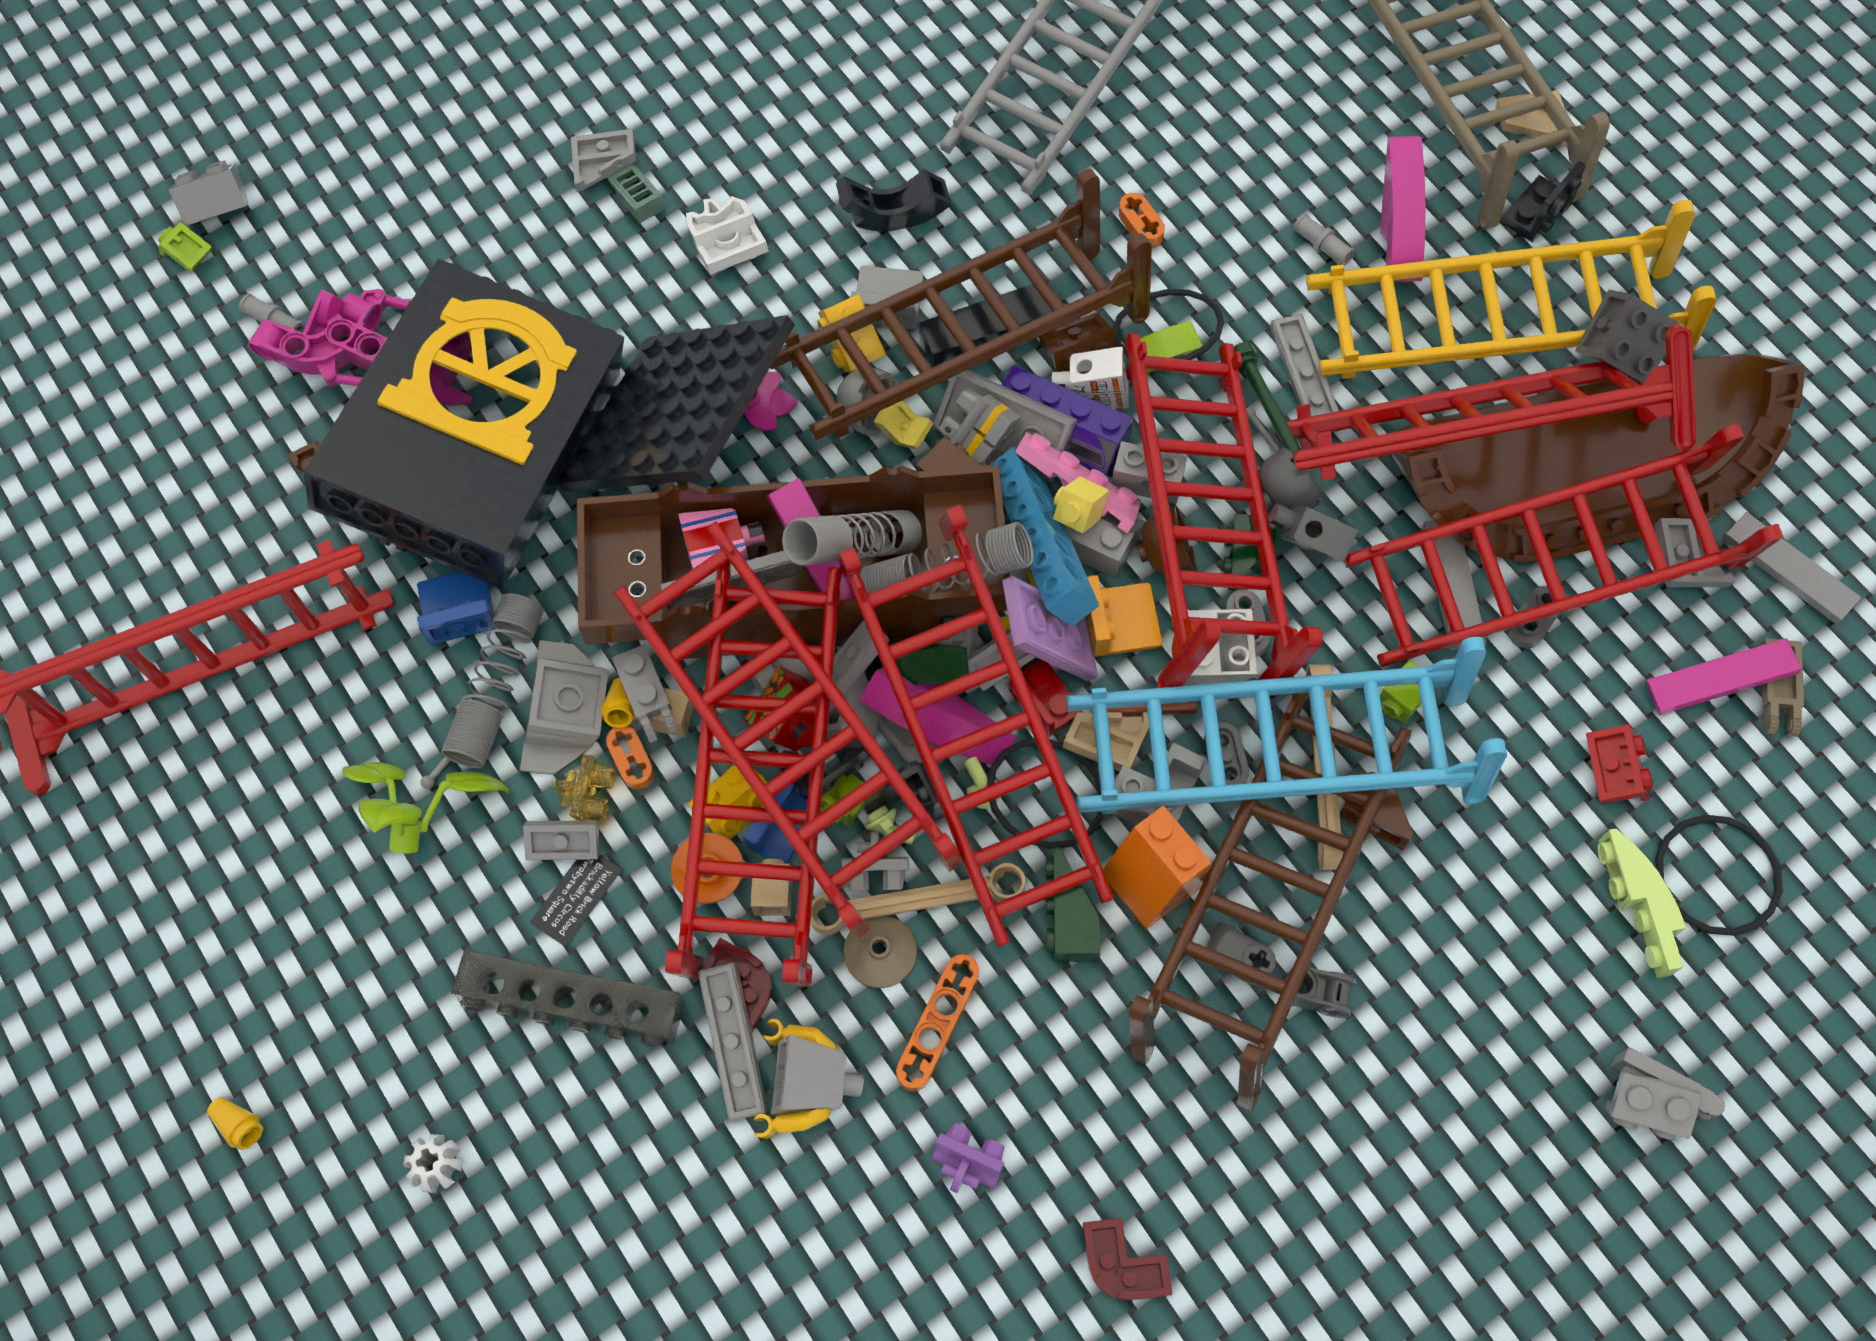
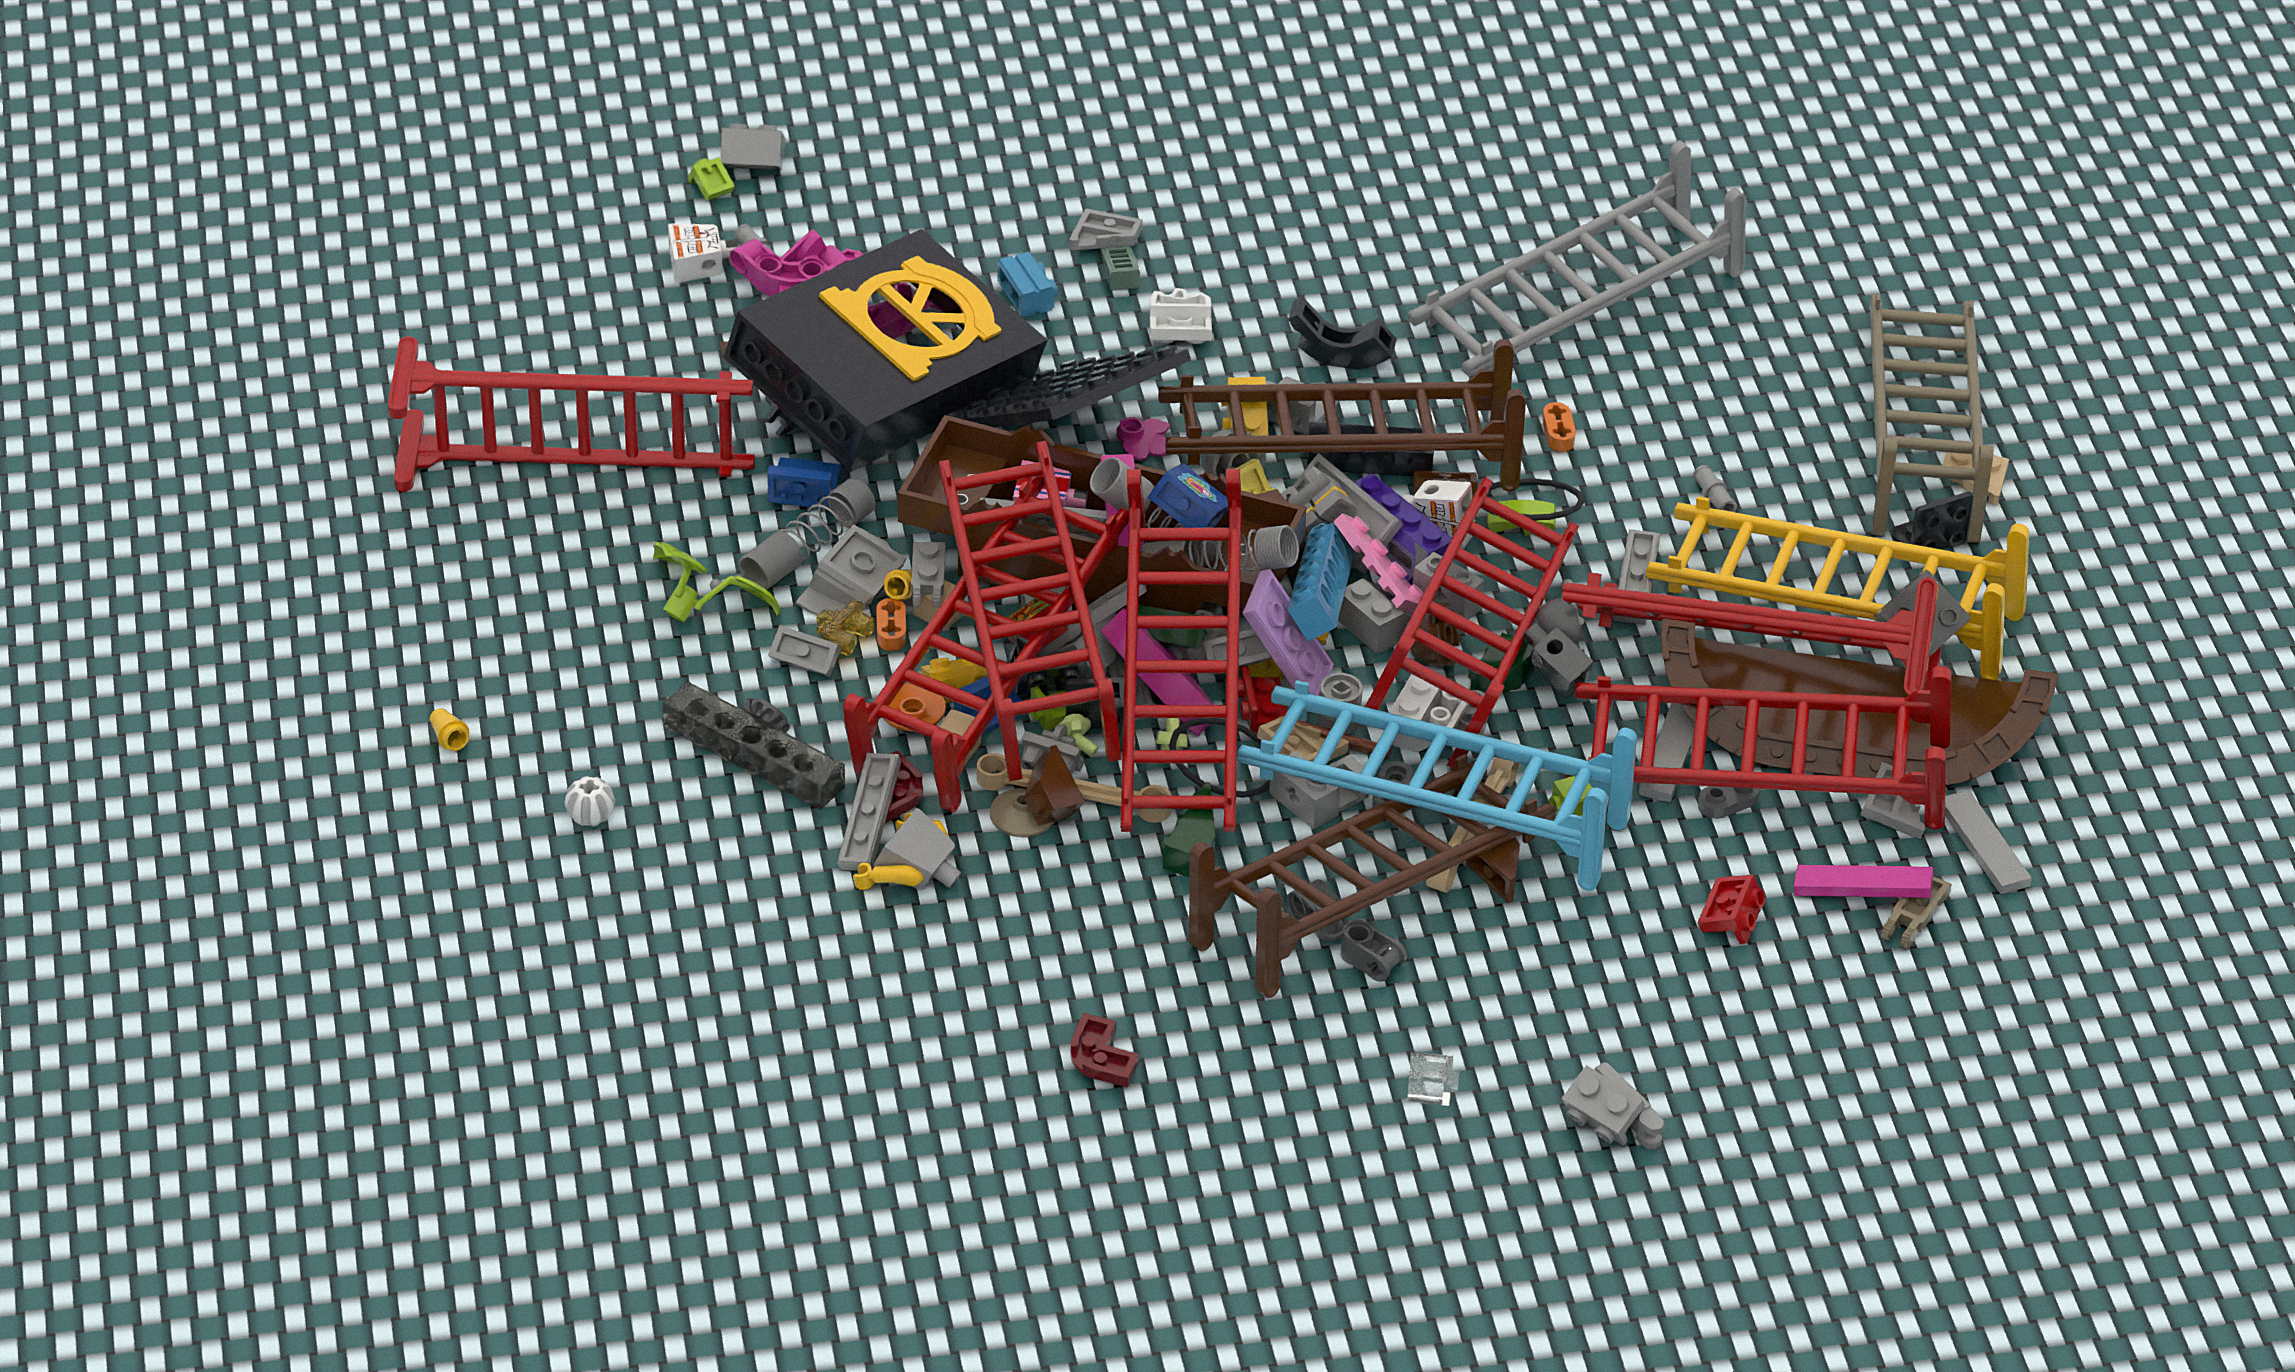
camera: 20 degrees right, 25 degrees down
black sticker [530,855,622,946] -> none
orange beam [896,954,979,1092] -> none
medium lavender hips [931,1123,1004,1193] -> none
light yellow brick [1053,476,1110,533] -> none
light orange bracket [1087,575,1162,657] -> none
orange slope [1103,805,1212,930] -> none
dark green piece [1234,342,1301,463] -> none
dark pink slope [1380,136,1426,282] -> none
yellowish green slope [1598,829,1686,978] -> none
black piece [1655,815,1783,936] -> none
none -> white torso [668,224,738,283]
none -> dark grey gear [742,698,790,736]
none -> dark azure brick [997,252,1058,318]
none -> reddish brown slope [1024,745,1085,826]
none -> blue panel [1148,463,1228,528]
none -> light grey wheel [1318,673,1363,734]
none -> clear brick [1407,1052,1459,1106]

